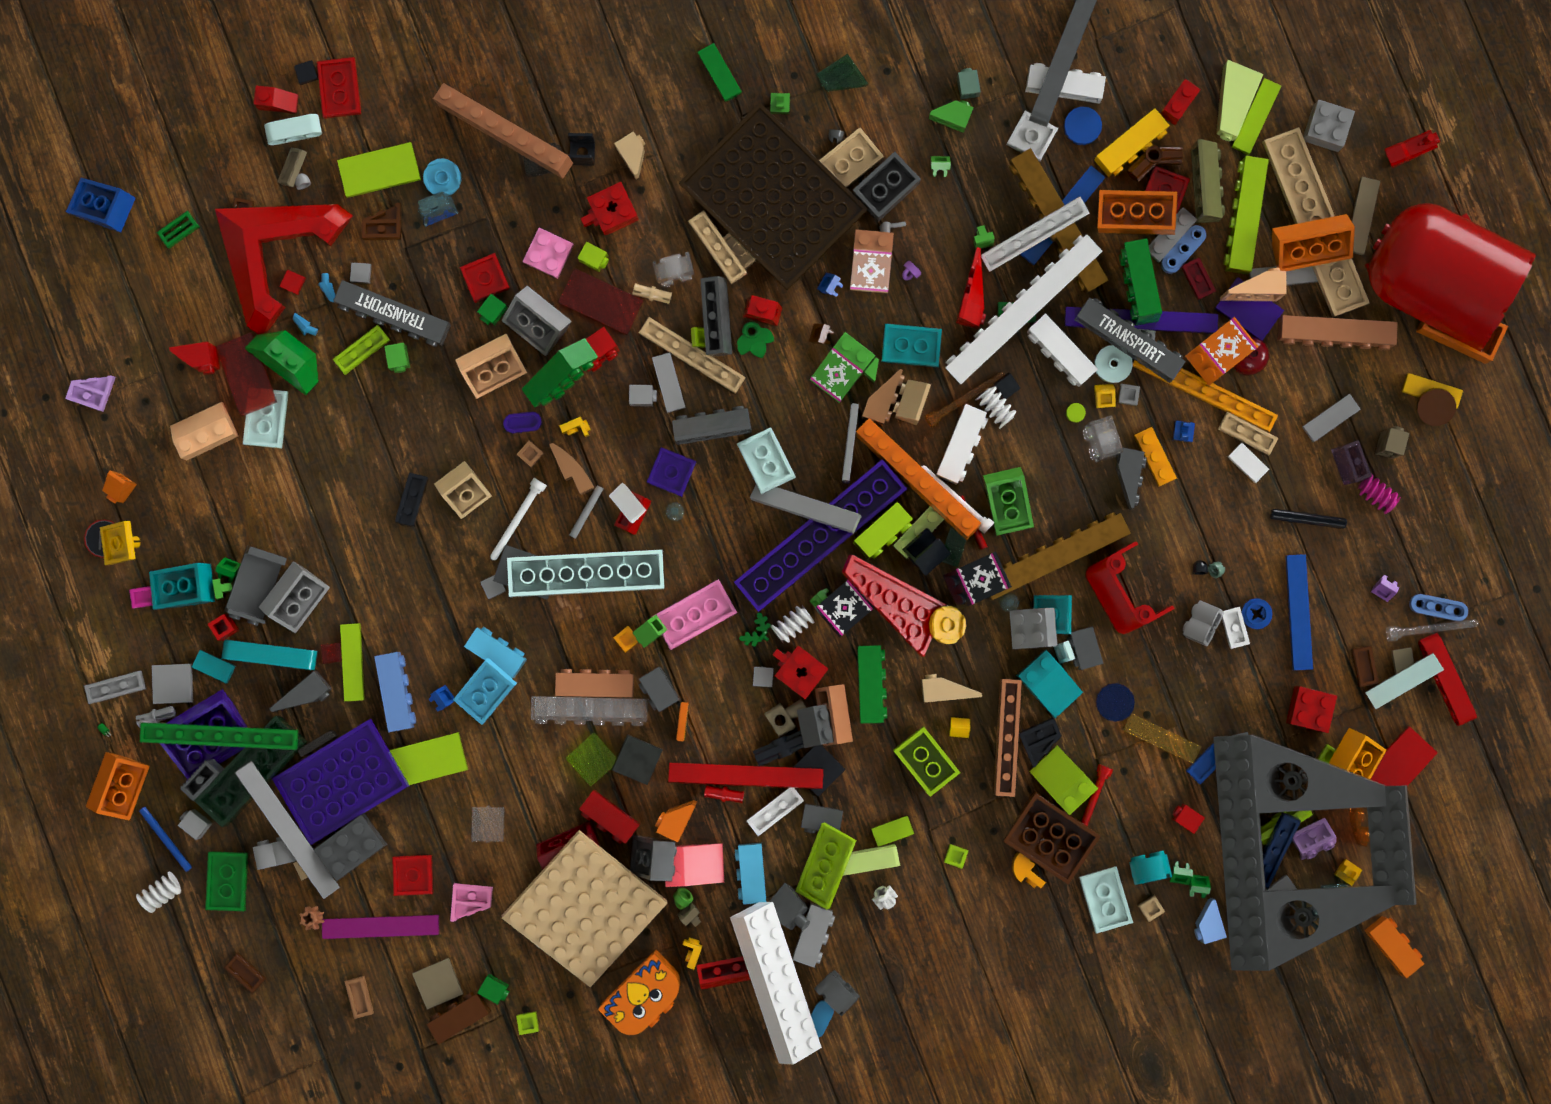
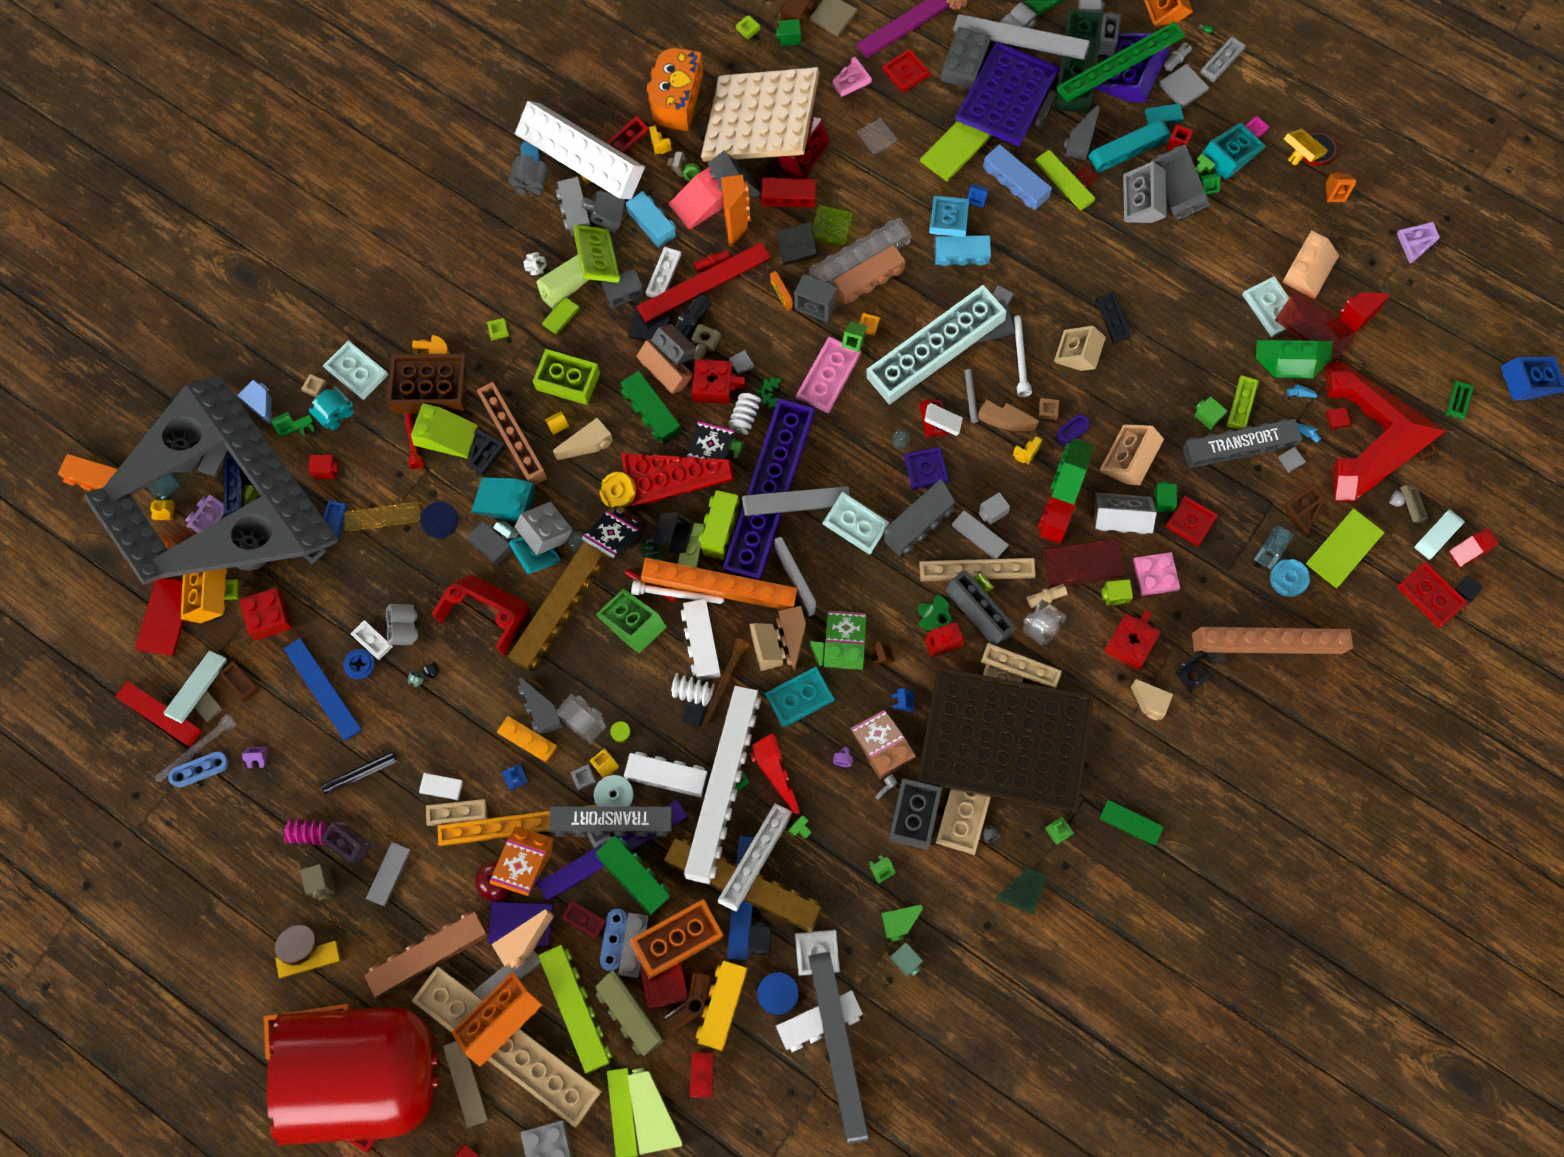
camera: 150 degrees right, 15 degrees down
none -> black brick [747,922,771,956]

